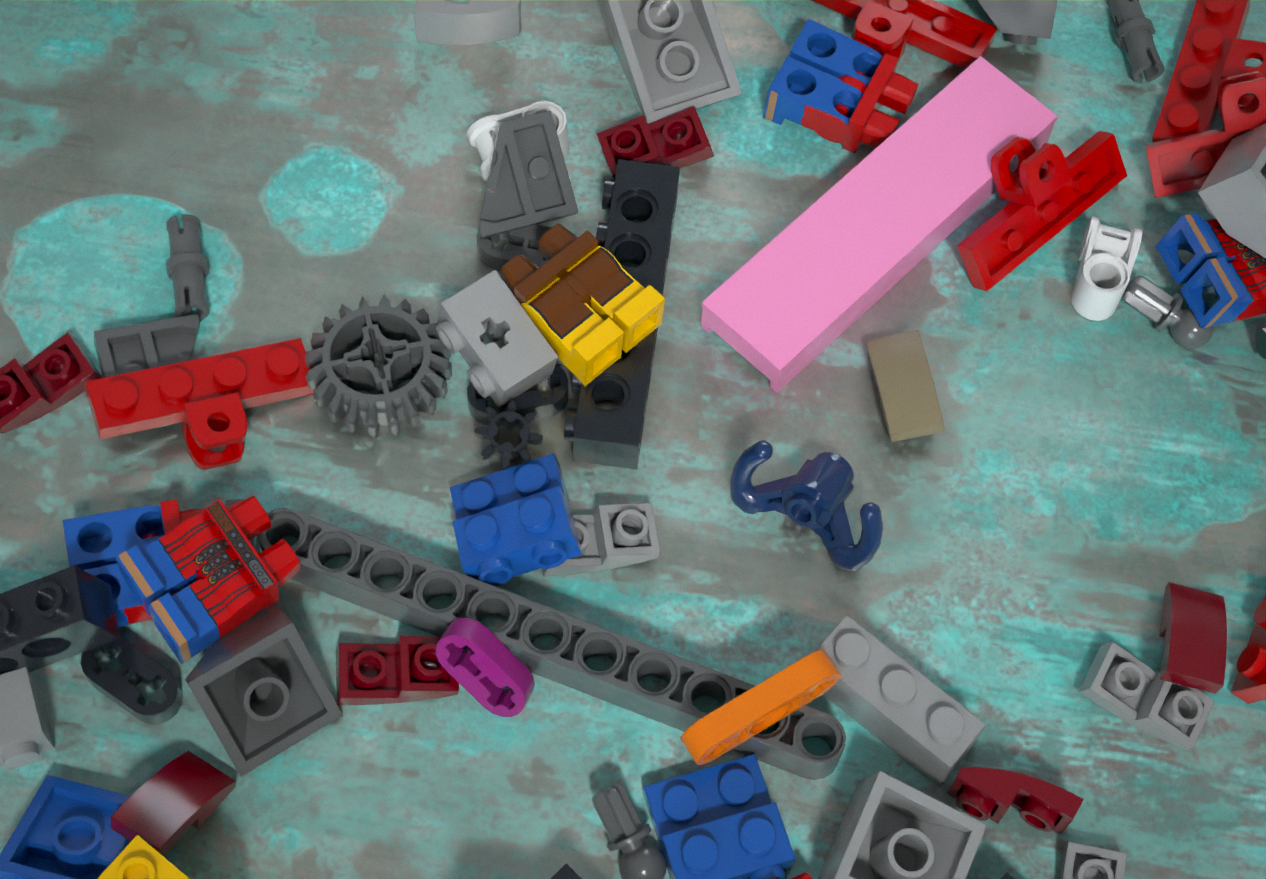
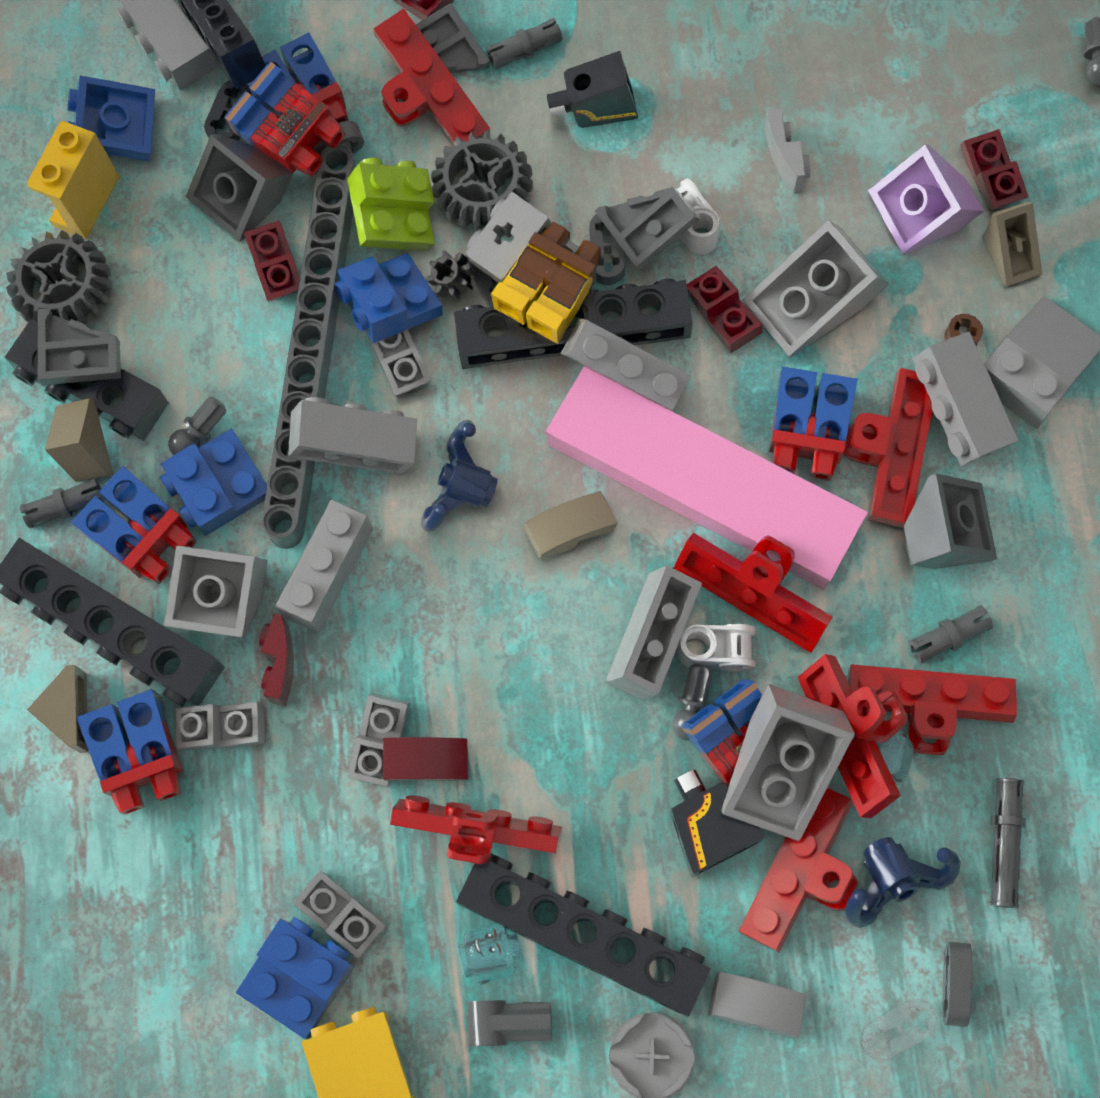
camera: 85 degrees right, 10 degrees up
dark red slope [111,750,236,856] -> none
magenta beam [435,618,535,717] -> none
orange beam [680,650,841,765] -> none
none -> light grey brick [288,397,417,474]
none -> lime plate [347,157,435,251]
none -> black torso [547,51,638,128]
none -> light grey brick [561,318,691,411]
none -> light grey brick [605,565,702,699]

